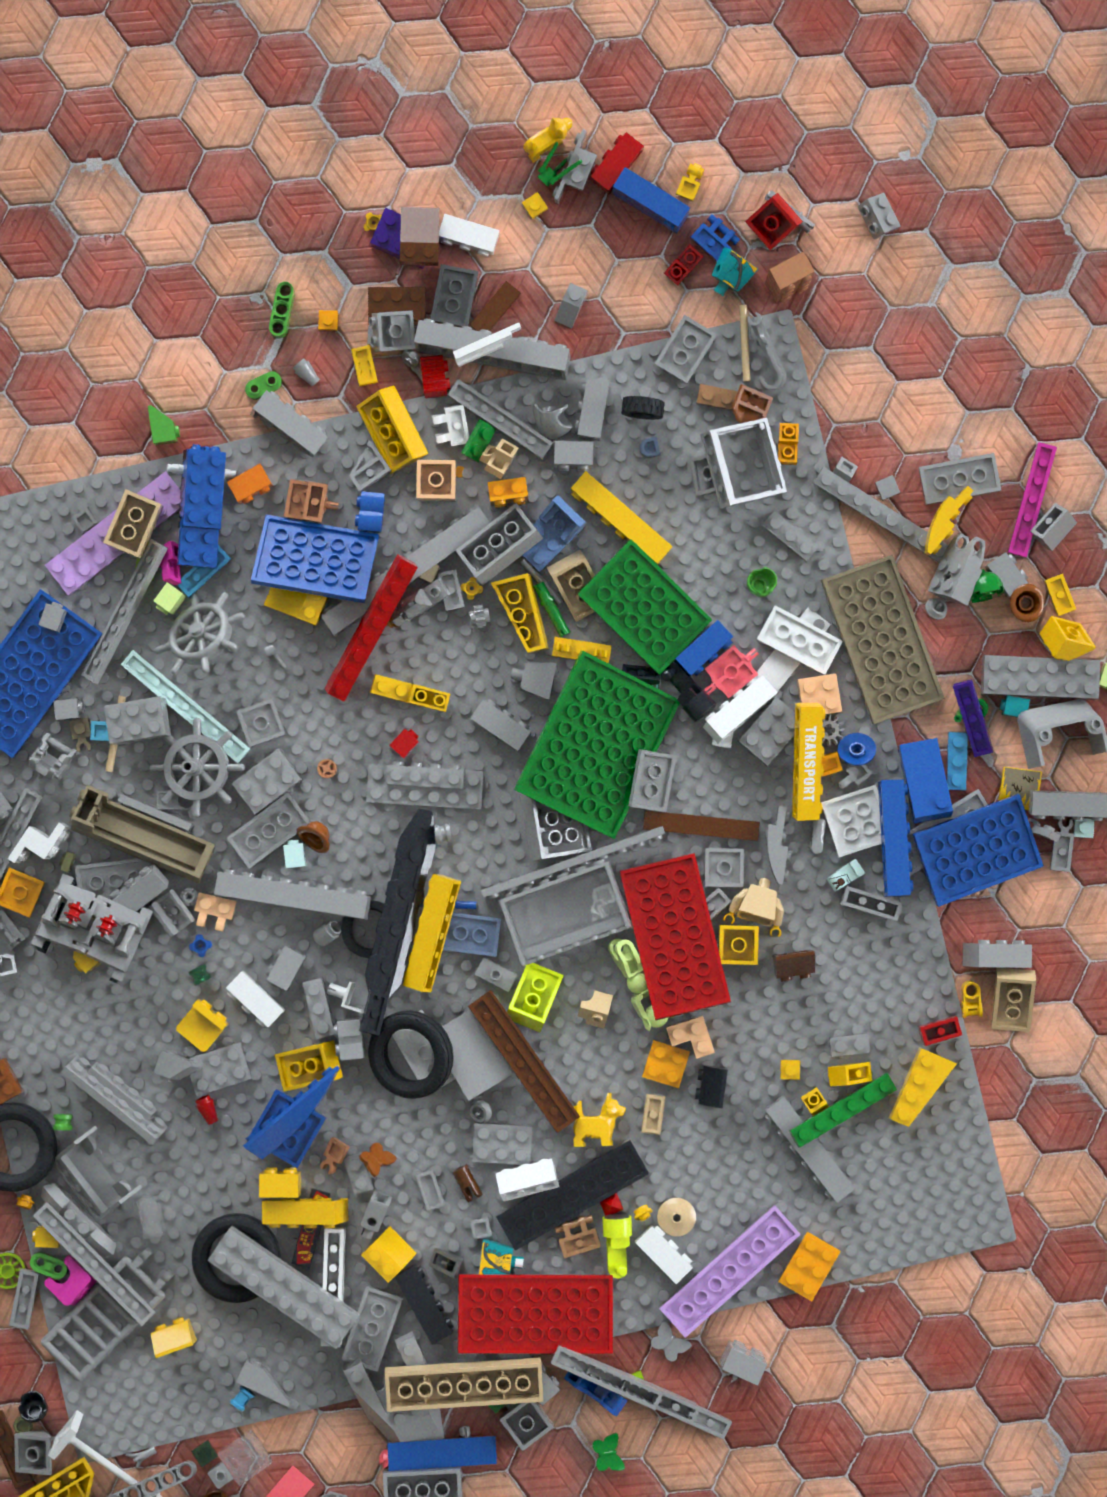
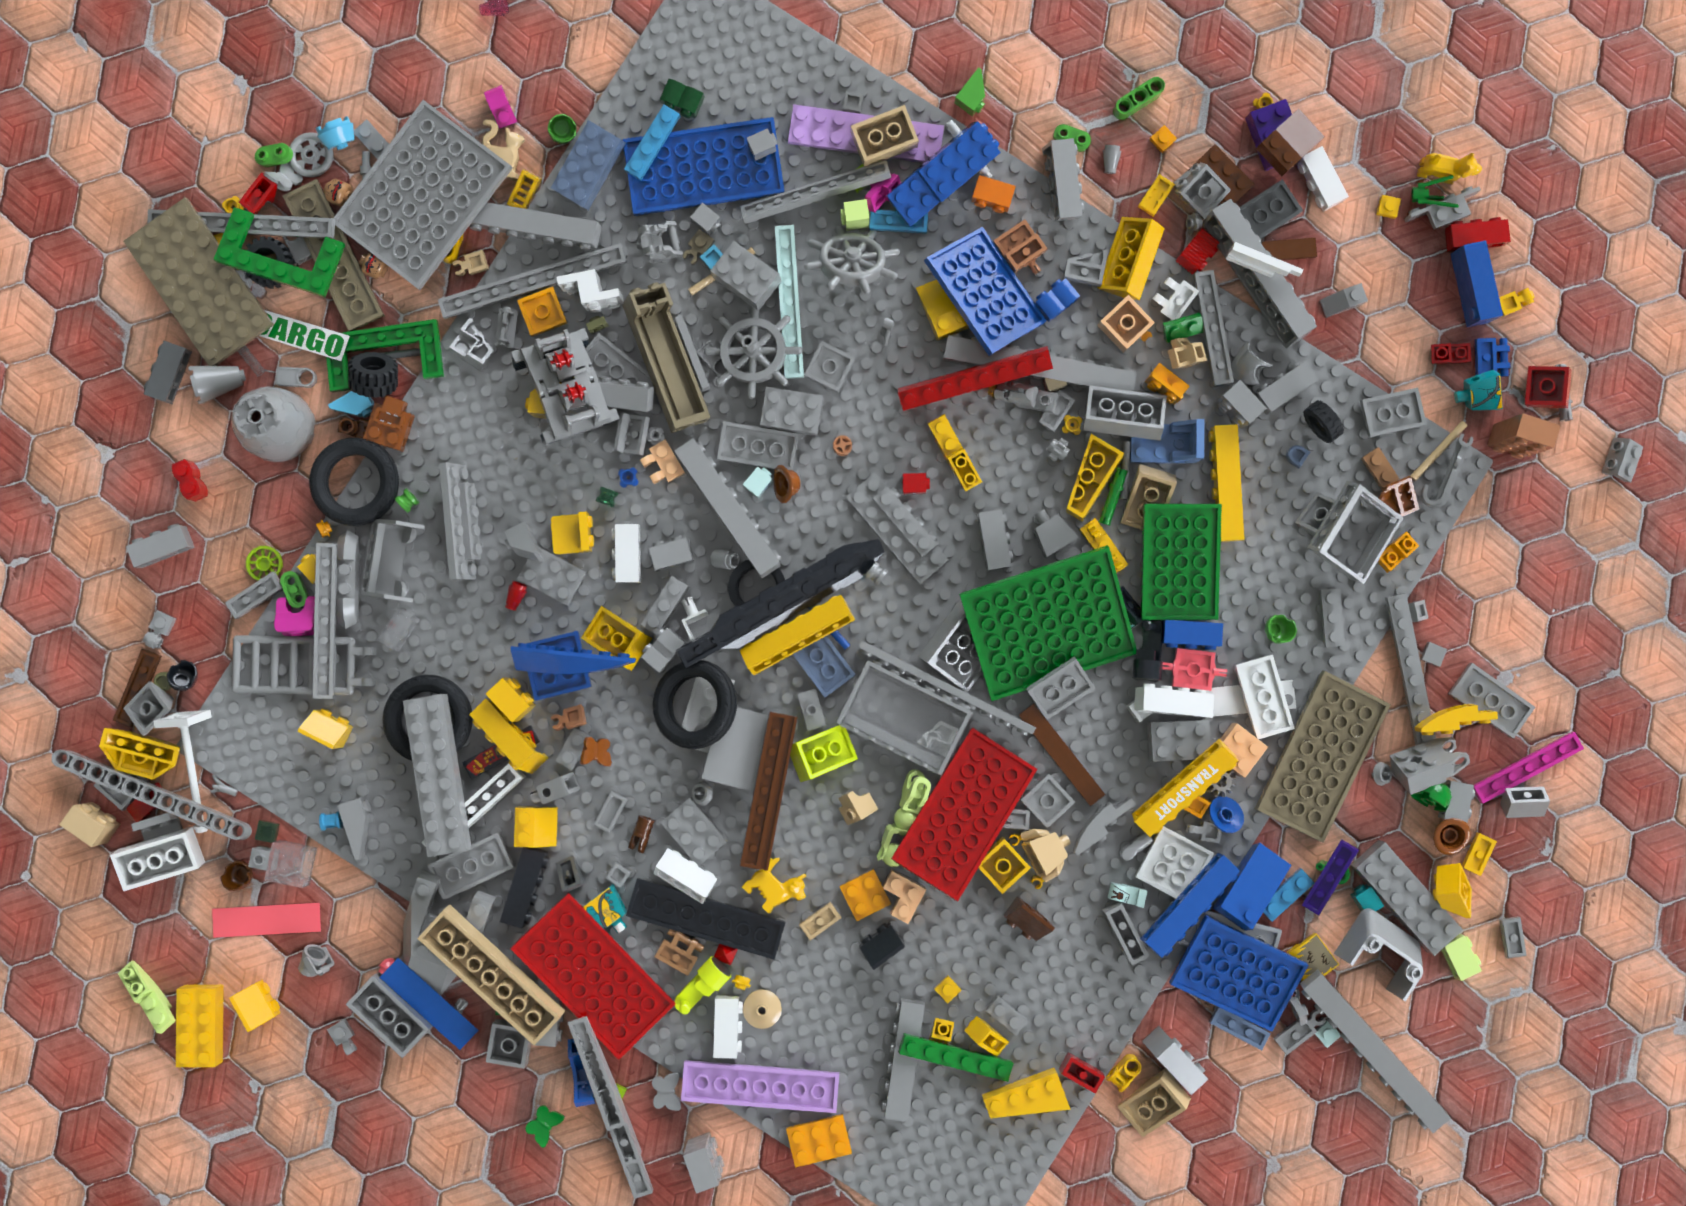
camera: 40 degrees right, 0 degrees up
none -> sand blue plate [1209,1007,1271,1051]

